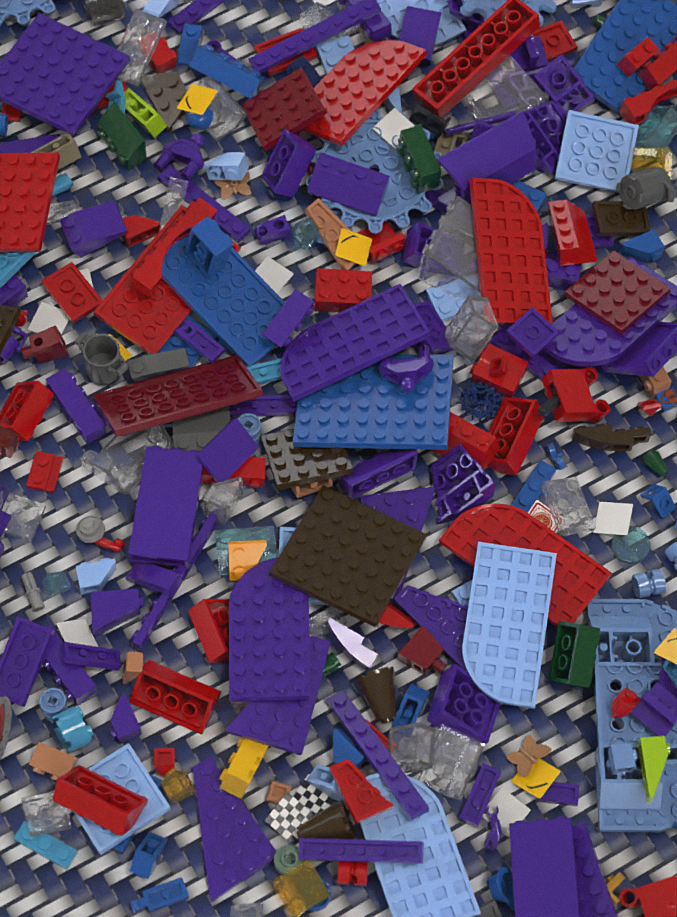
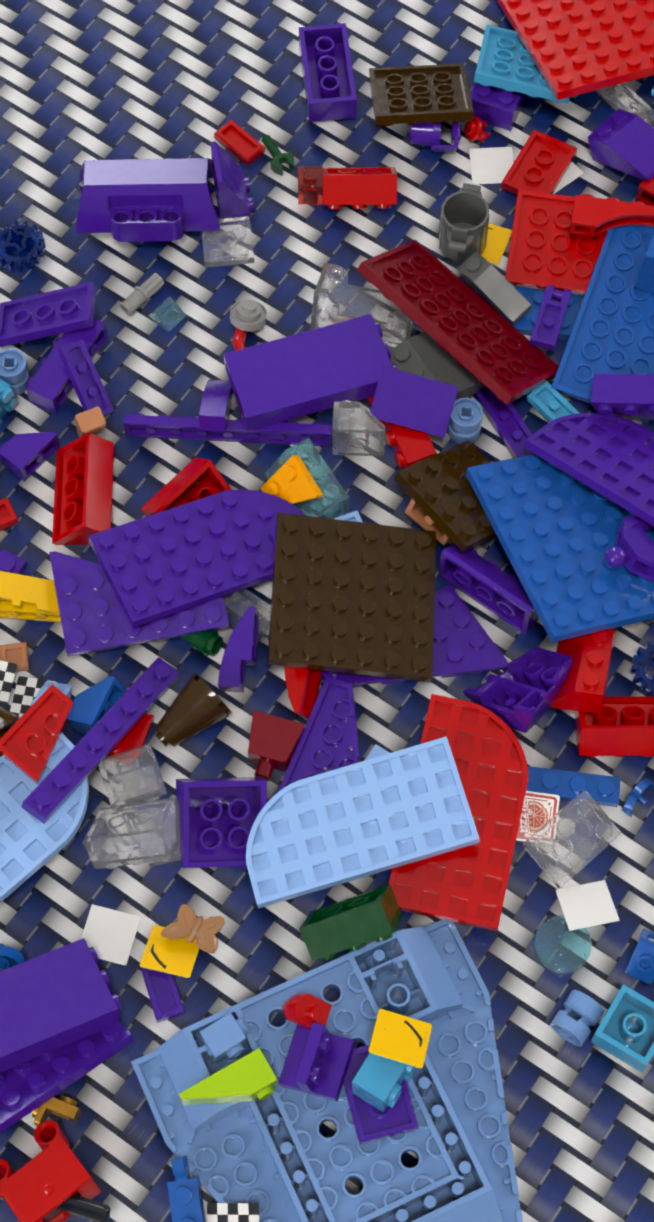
camera: 70 degrees right, 0 degrees up
dark red torso [21,325,69,363] -> none
red plate [26,451,64,494] -> none
dark purple brick [45,368,107,444] -> none
white sticker [56,619,98,647] -> none
light blue slope [76,558,116,595] -> none
dark purple slope [91,589,144,636] -> none
blue slope [392,684,429,734] -> none
dark purple plate [459,763,502,828] -> none
dark purple arm [484,805,502,851] -> none
medium blue wheel [632,568,666,599] -> none

